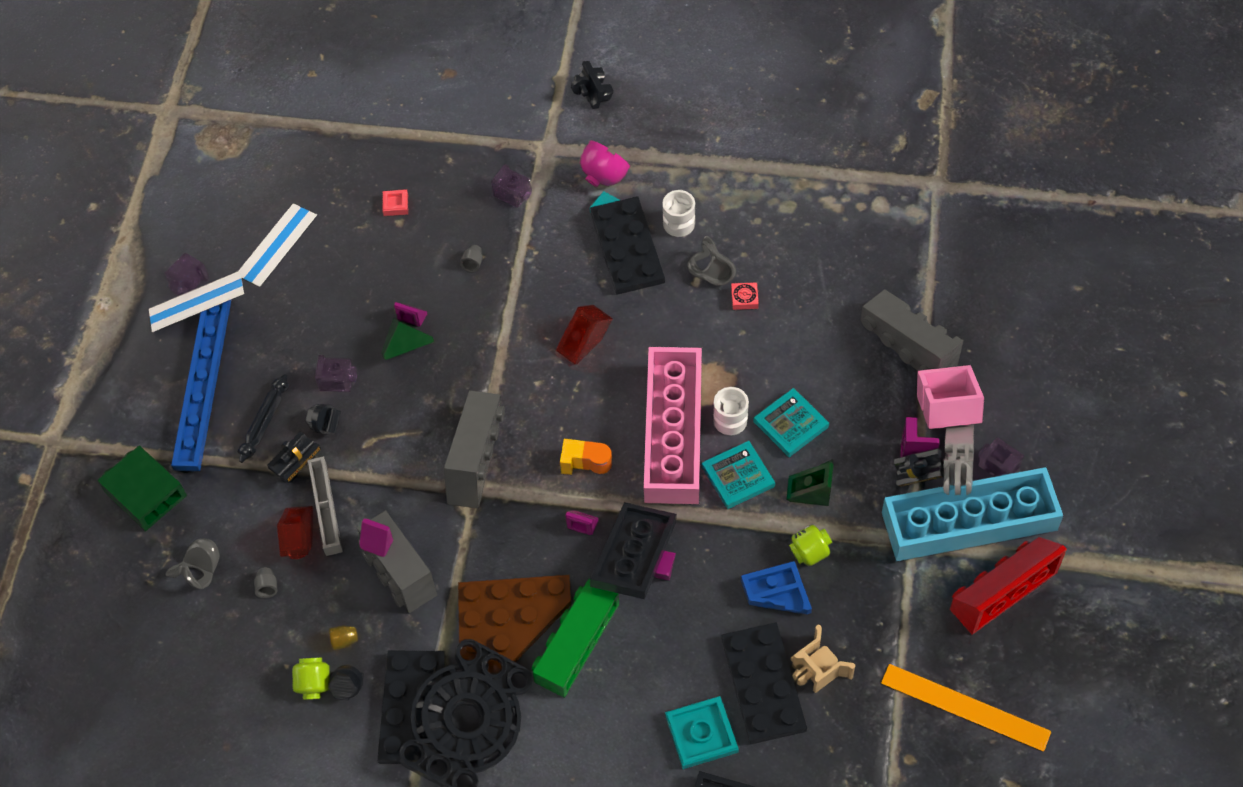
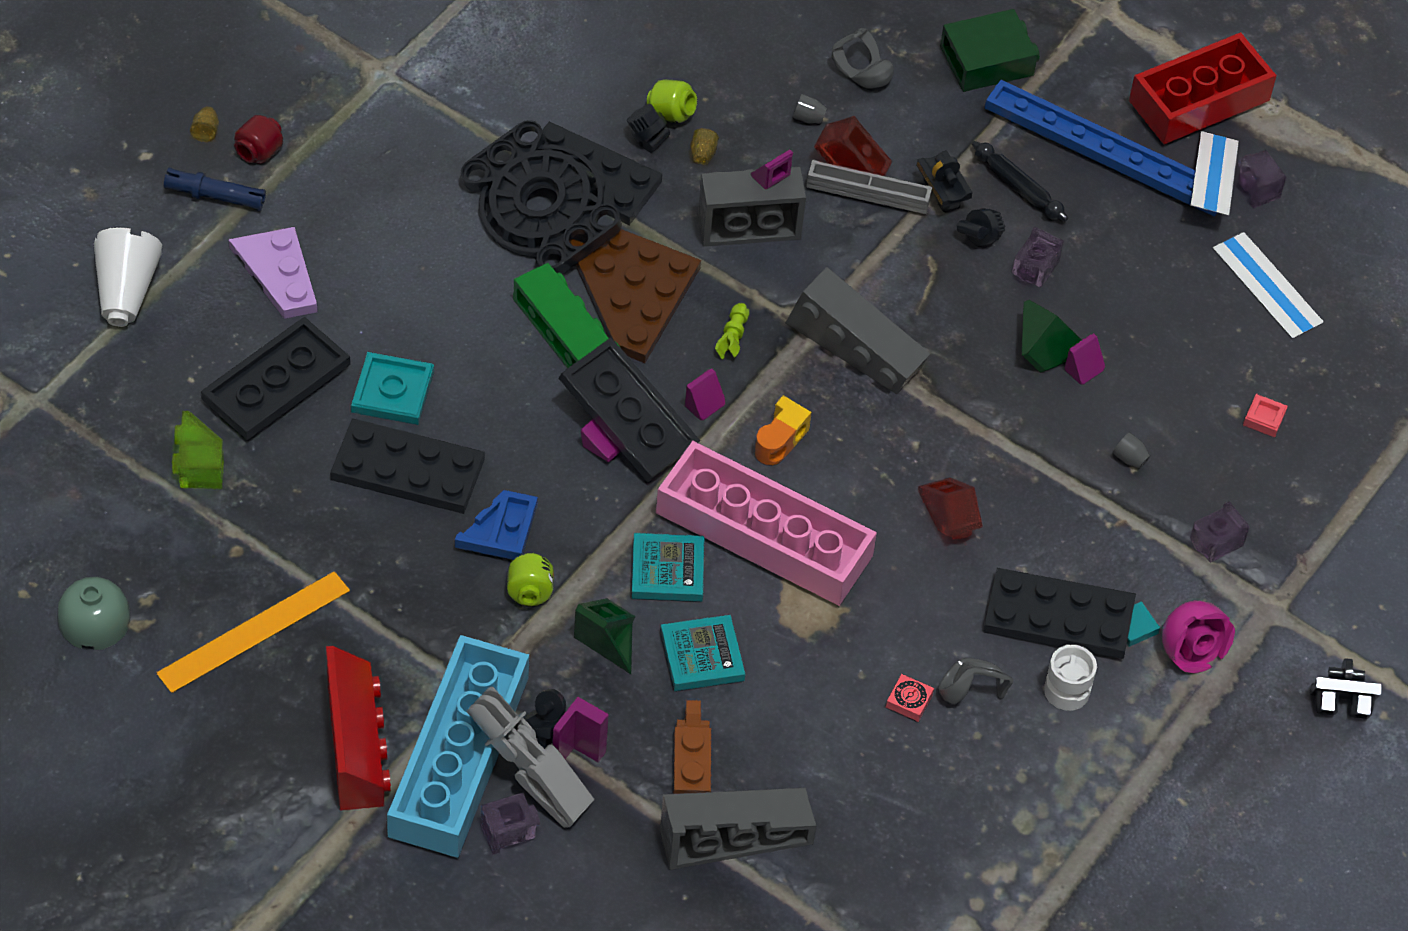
camera: 110 degrees right, 5 degrees down
white wheel [713,387,749,435] -> none
tan piece [791,625,855,693] -> none
bright pink piece [917,365,984,429] -> none
none -> dark orange hinge [673,700,711,794]
none -> lime piece [715,303,749,359]
none -> red brick [1129,32,1277,144]

